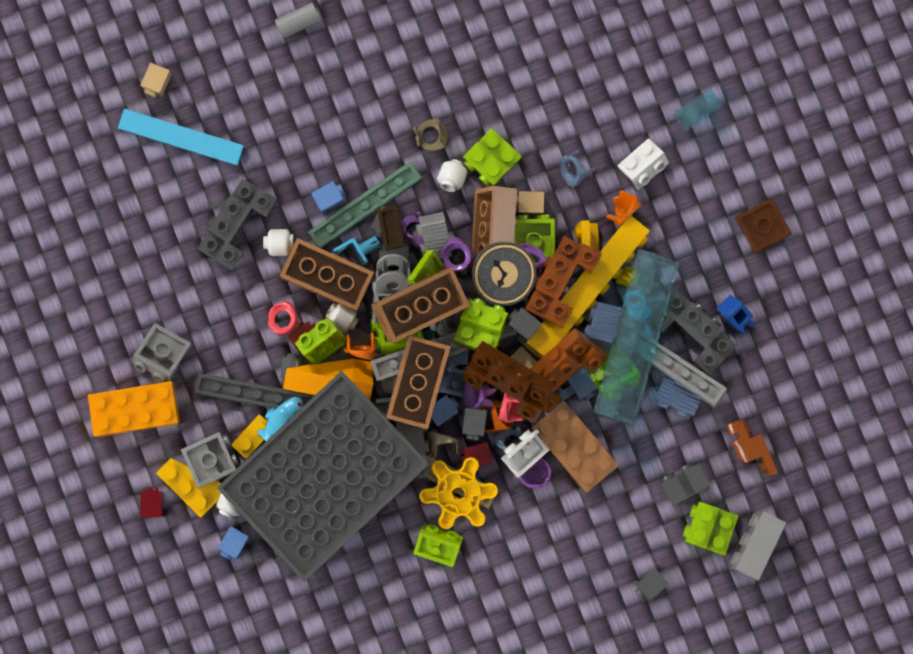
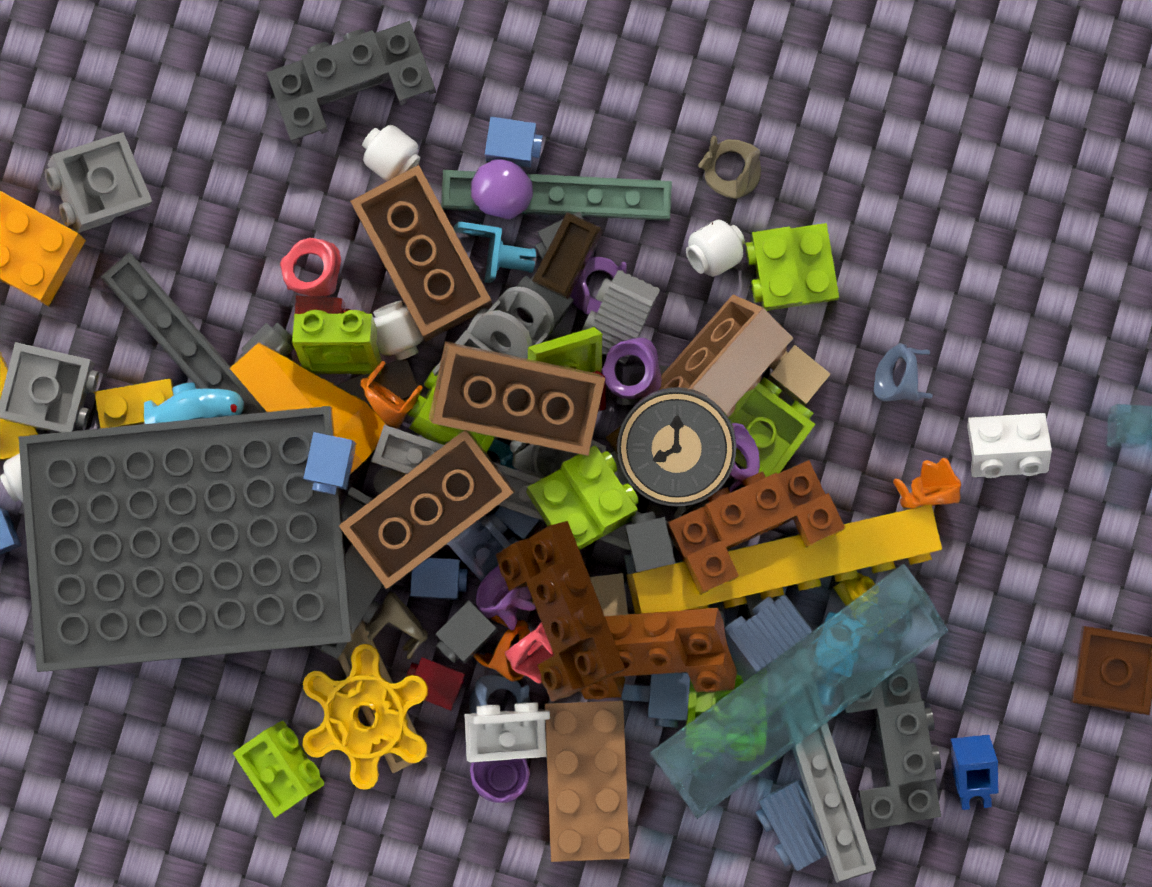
camera: 40 degrees right, 0 degrees up
yellow bracket [574,220,599,251] -> none
none -> medium blue brick [303,432,357,495]
none -> medium lavender hair [471,159,533,219]

